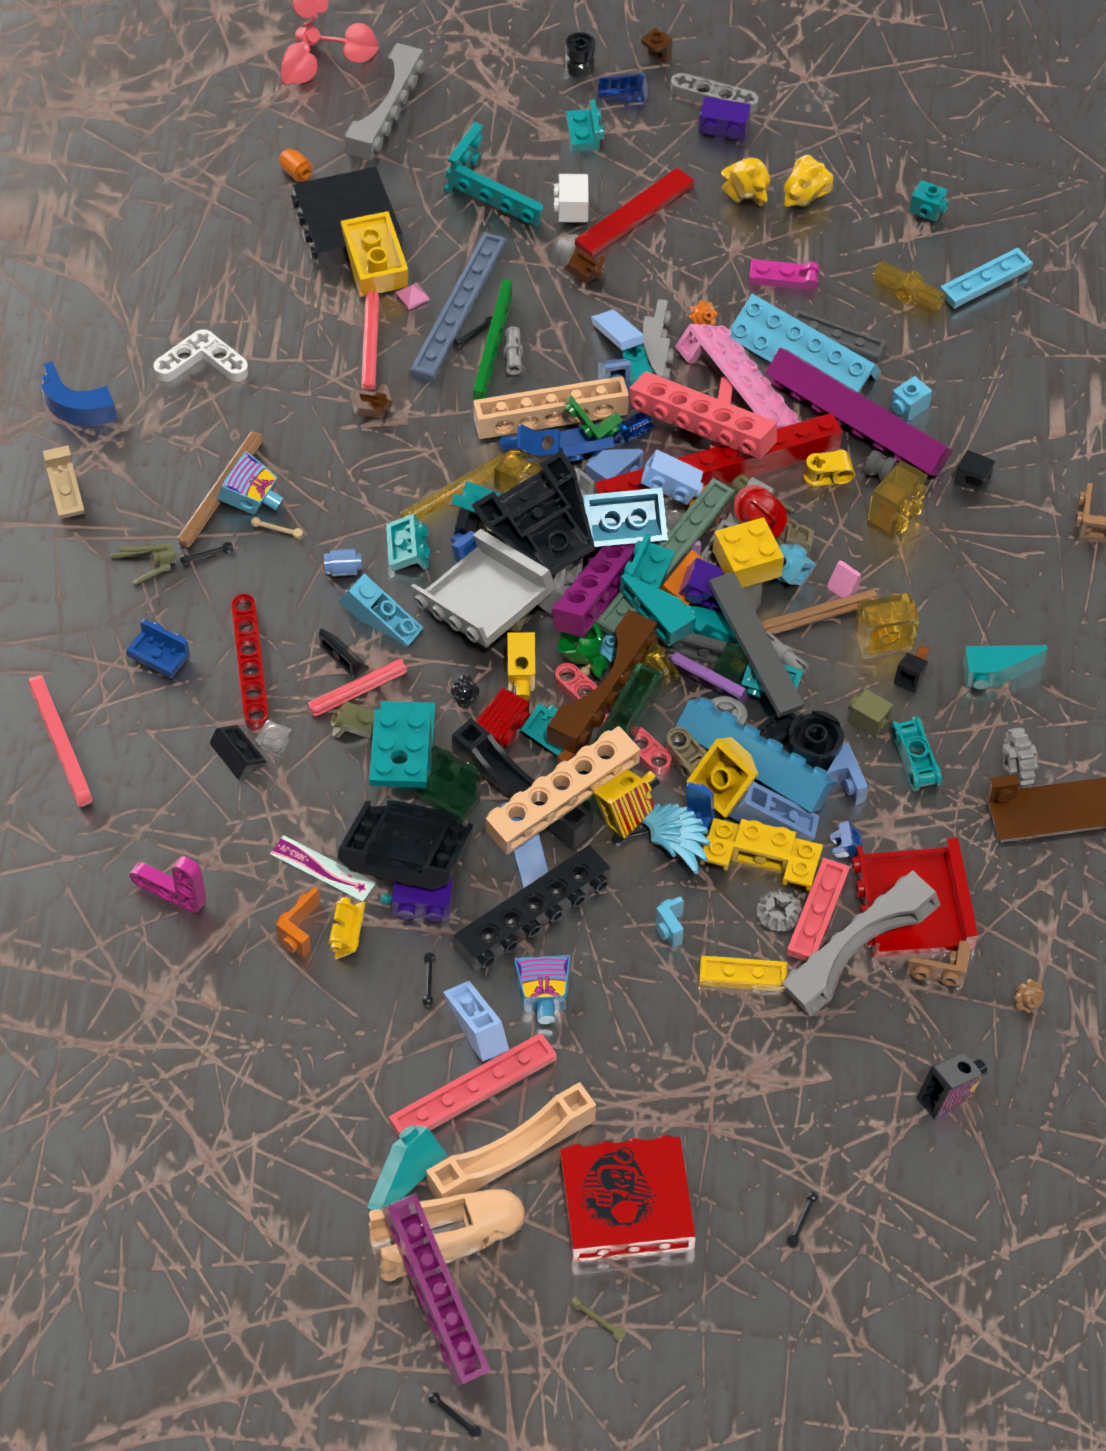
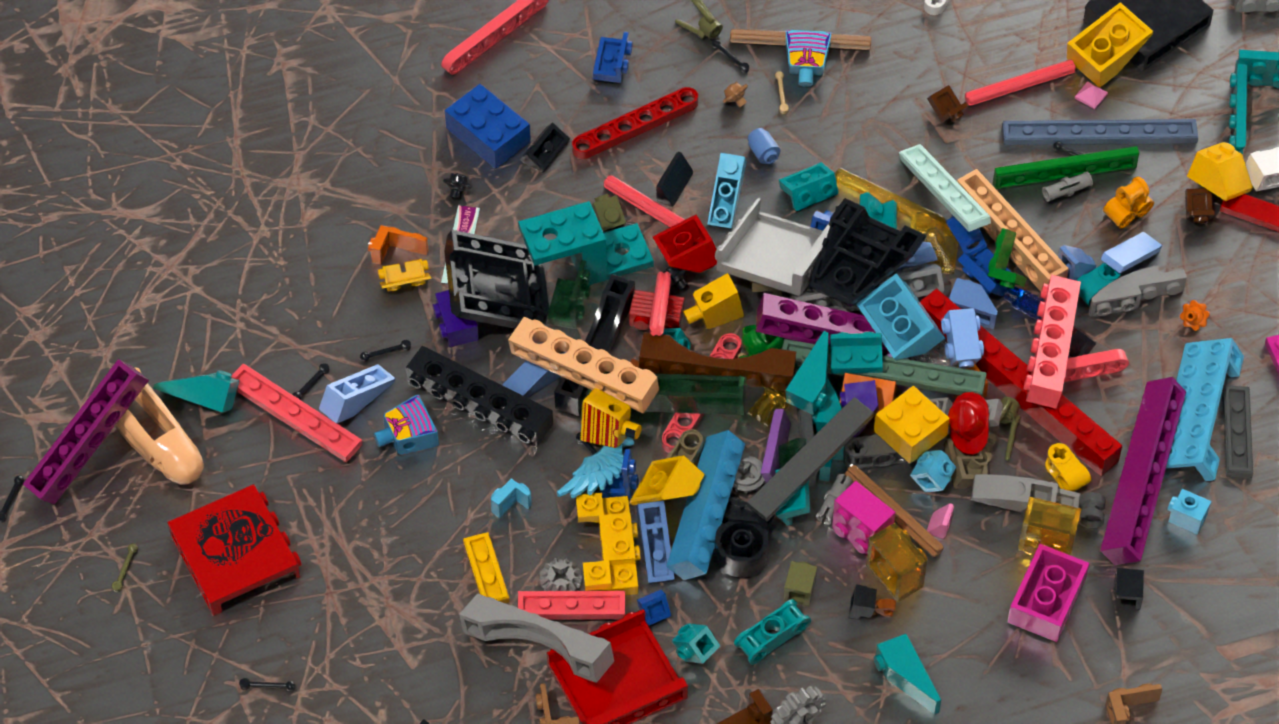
camera: 70 degrees right, 0 degrees up
dark pink beam [129,856,207,913] -> none
clear plate [255,720,292,756] -> none
light nougat arch [426,1082,596,1199] -> none
bright pink bracket [675,324,800,429] -> none
medium blue slope [827,742,868,805] -> none
none -> black hinge [292,363,329,400]
none -> black plant [443,173,472,199]
none -> blue brick [445,84,531,169]
none -> coral axle [649,271,671,336]
none -> red slope [652,214,717,273]
none -> teal brick [672,623,720,664]
none -> medium nougat plant [723,81,748,107]
none -> dark pink brick [832,481,895,559]
none -> light aqua tile [899,144,991,232]
none -> light grey slope [971,474,1080,521]
none -> dark pink brick [1007,544,1090,642]
none -> light orange piece [1103,176,1154,229]
none -> yellow slope [1187,142,1253,201]

